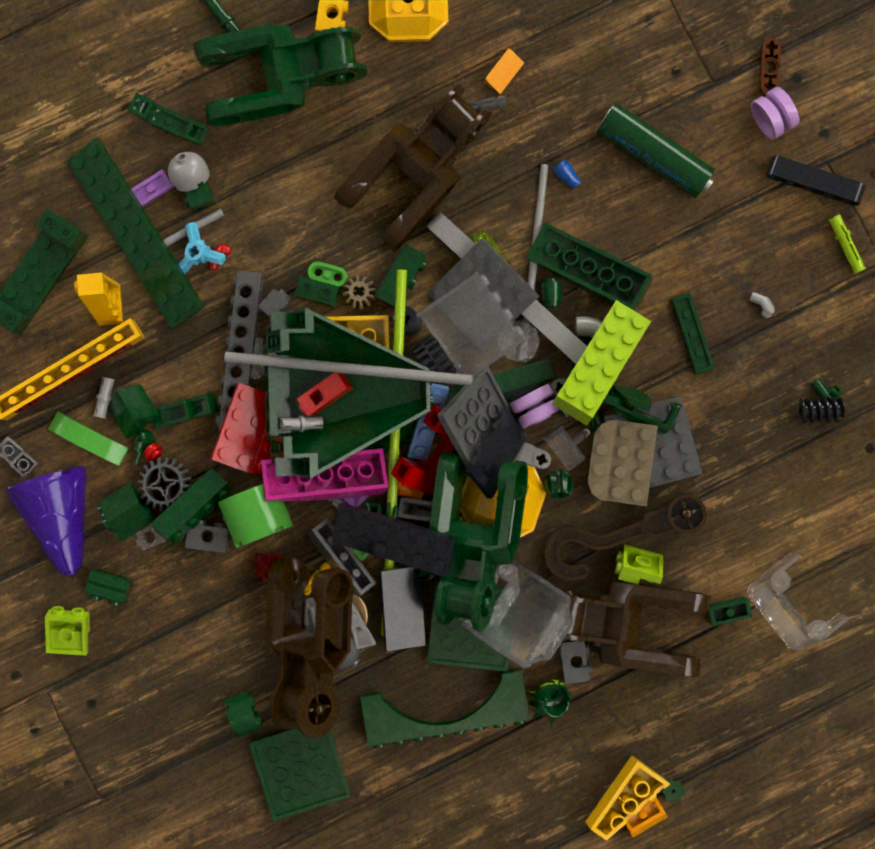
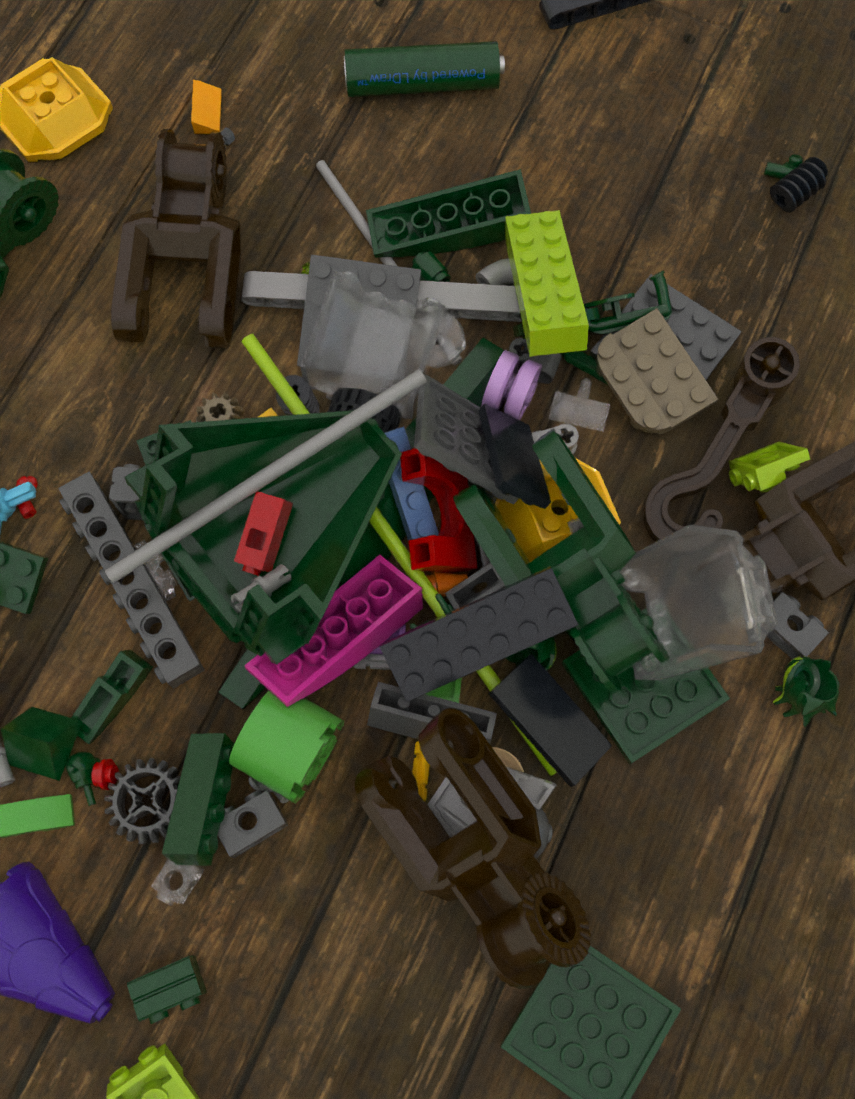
camera: 40 degrees left, 15 degrees down
dark green piece [97,482,154,541] -> none
red plate [210,383,271,474] -> none
dark green brick [223,691,262,738] -> none
clear red brick [254,552,284,582] -> none
bright green plate [308,262,348,288] -> none
dark green arch [360,668,530,748] -> none
dark green brick [375,243,428,309] -> none
dark green piece [544,470,574,499] -> none
blue cone [553,159,581,189] -> none
dark green tile [670,292,715,375] -> none
light grey arm [749,292,775,318] -> none
lime pin [828,214,866,274] -> none

